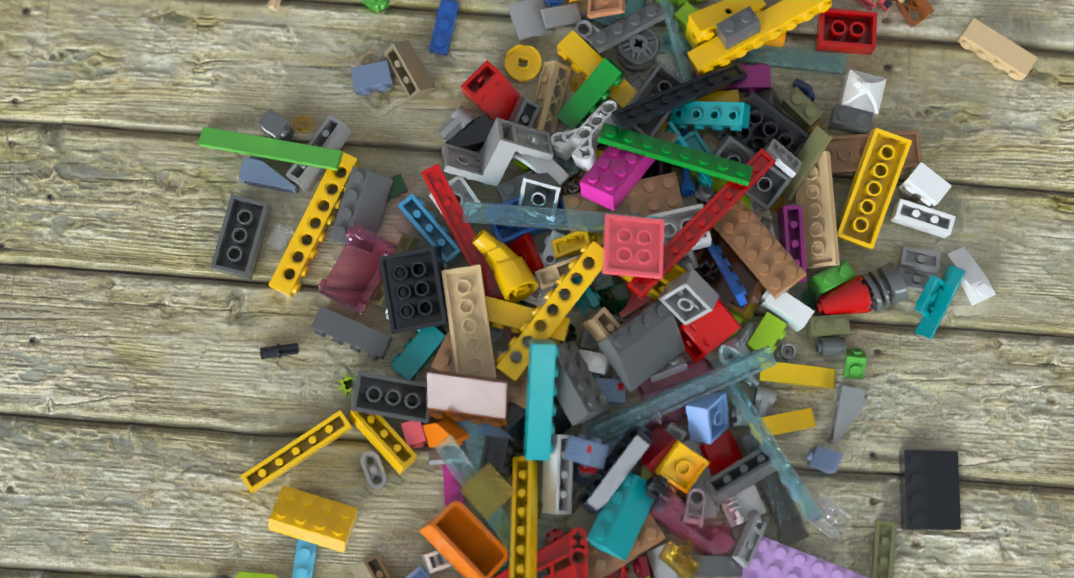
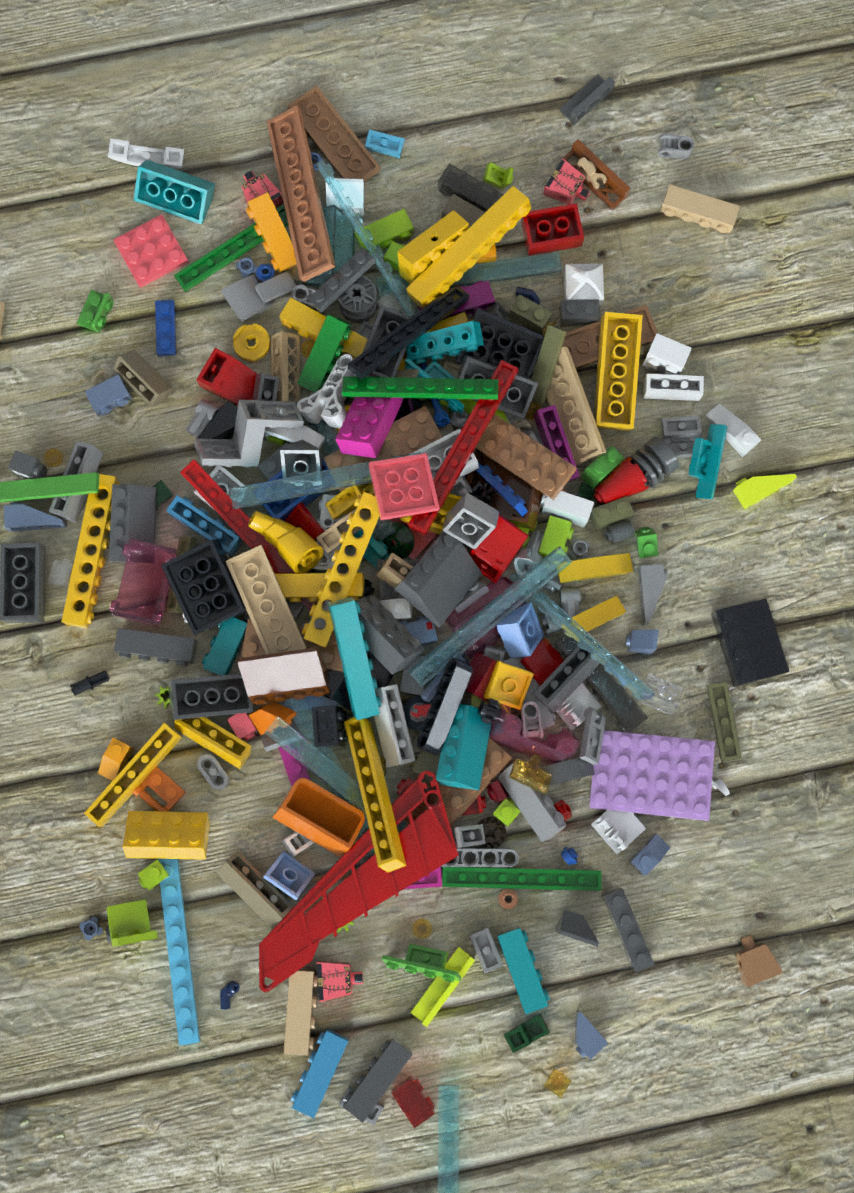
camera: 15 degrees left, 0 degrees up
clear yellow tile [459,462,515,520] -> none
dark brown gear [562,171,586,195] -> none
sand blue brick [564,434,609,469] -> none
dark grey brick [716,6,760,50] -> none
light grey bracket [763,138,802,178] -> none
none -> light orange slope [98,737,134,781]
none -> orange plate [133,766,186,812]
none -> lime bracket [138,859,170,890]
none -> neon yellow slope [733,474,797,509]

